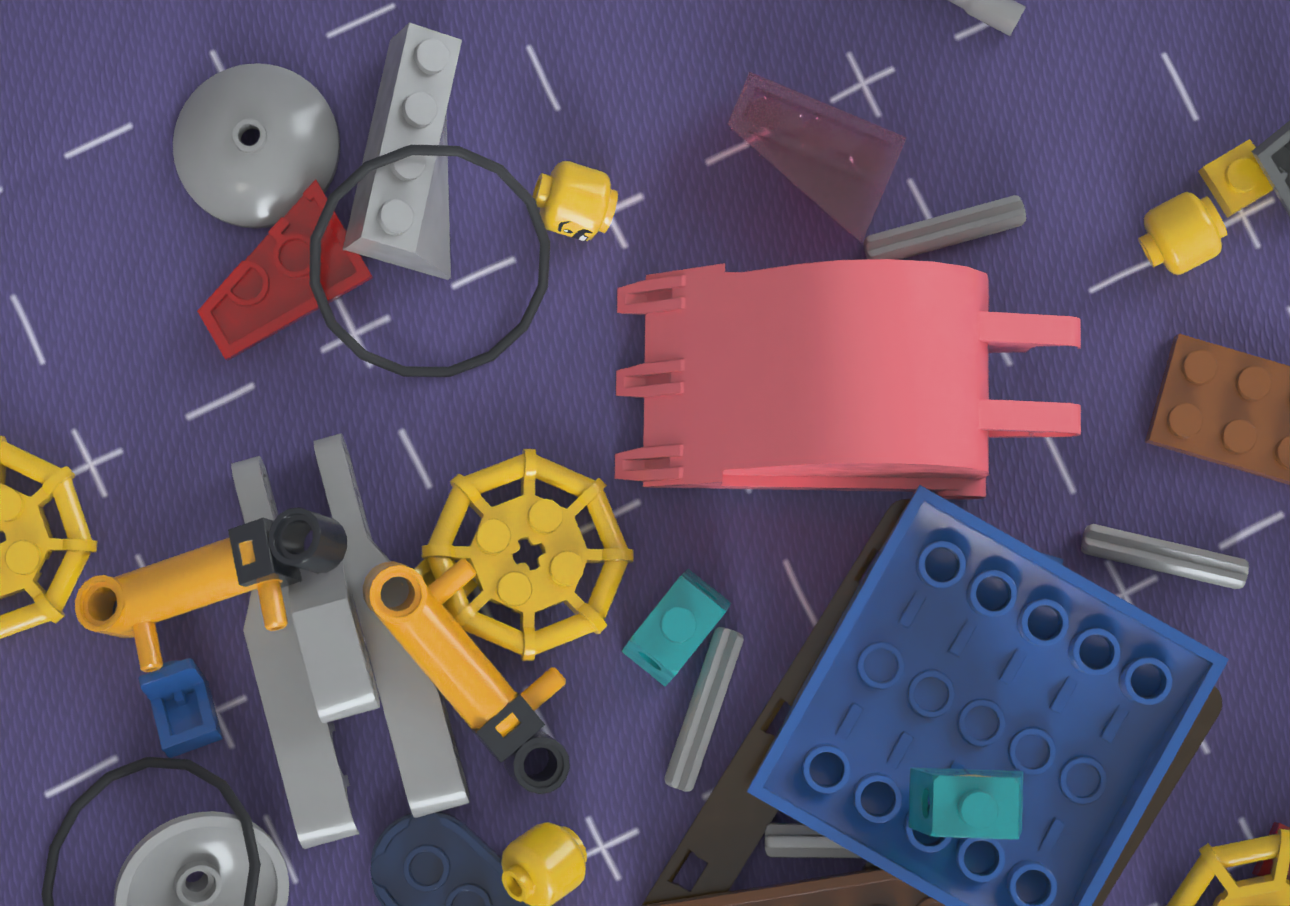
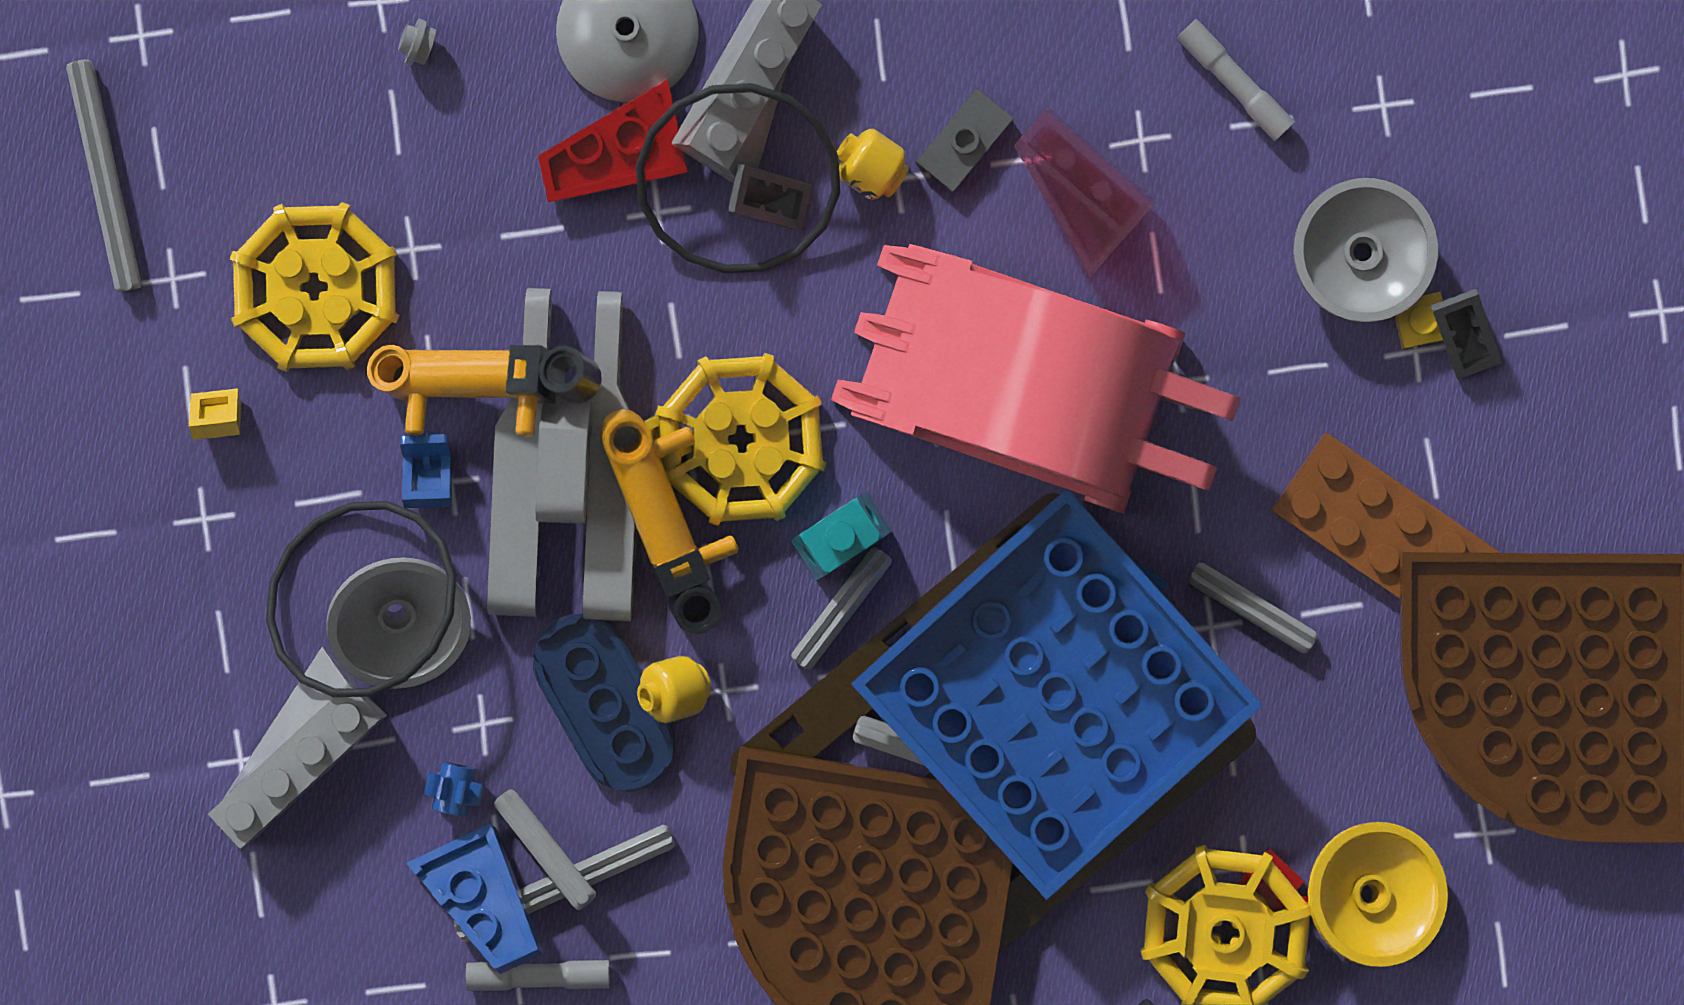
camera: 25 degrees right, 5 degrees up
light grey axle [863,195,1026,260] -> none
teal torso [908,768,1023,839] -> none
yellow head [1138,192,1228,275] -> none
none -> light grey plate [398,18,436,66]
none -> dark grey slope [728,164,812,231]
none -> dark grey plate [916,88,1013,193]
none -> light grey dish [1293,178,1438,322]

